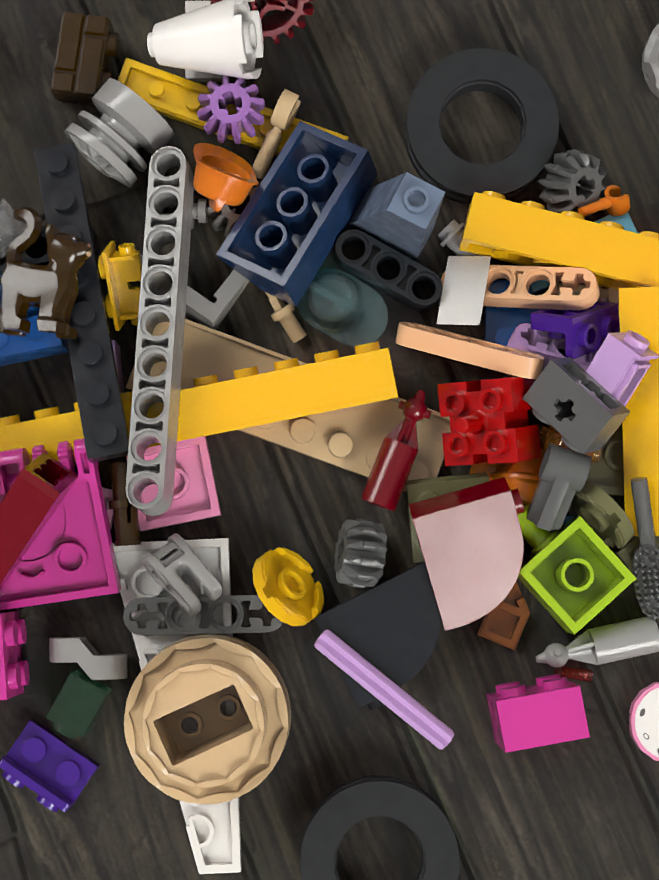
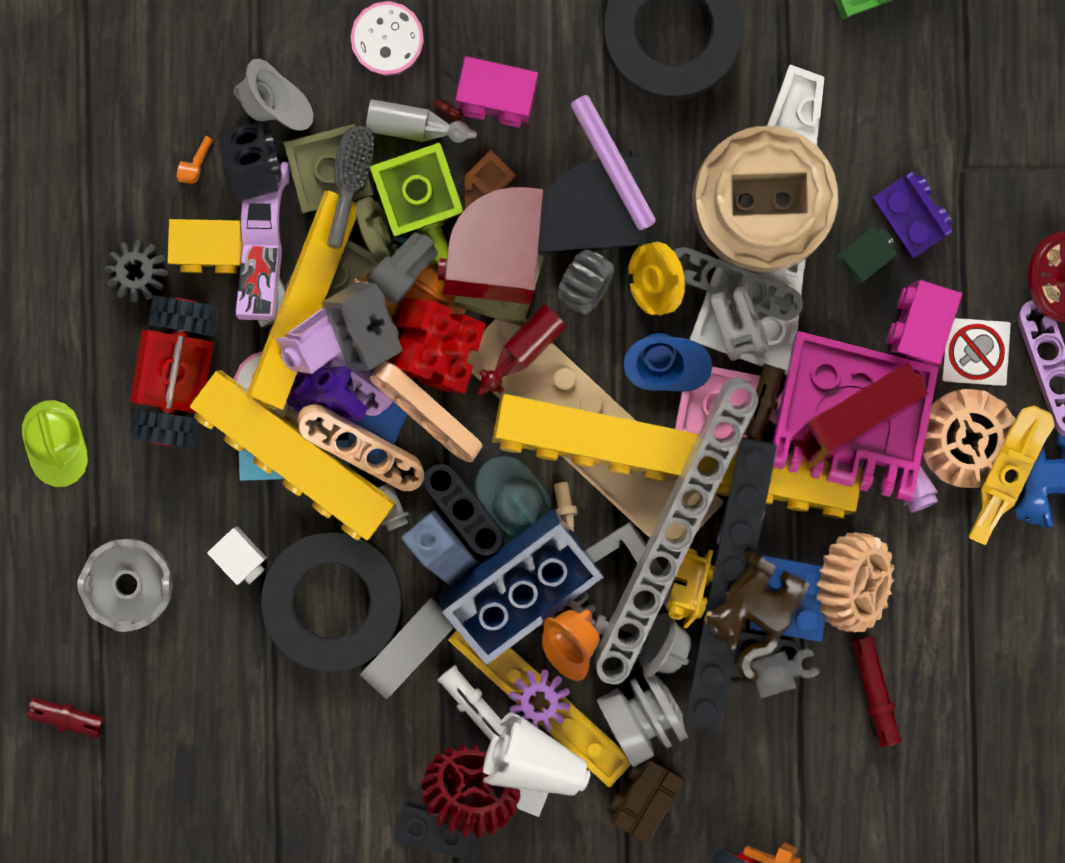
camera: 155 degrees left, 5 degrees up
light grey piece [49,637,127,680] -> none
tan piece [252,89,301,180] -> none
white sticker [436,256,491,325] -> none
dark grey gear [538,149,607,215] -> none
orange hand [578,185,630,217] -> none
none -> white brick [207,527,267,585]
none -> light grey beam [360,597,454,700]
none -> white pin [437,665,506,741]
none -> blue piece [623,333,713,392]
none -> light grey piece [638,613,691,677]

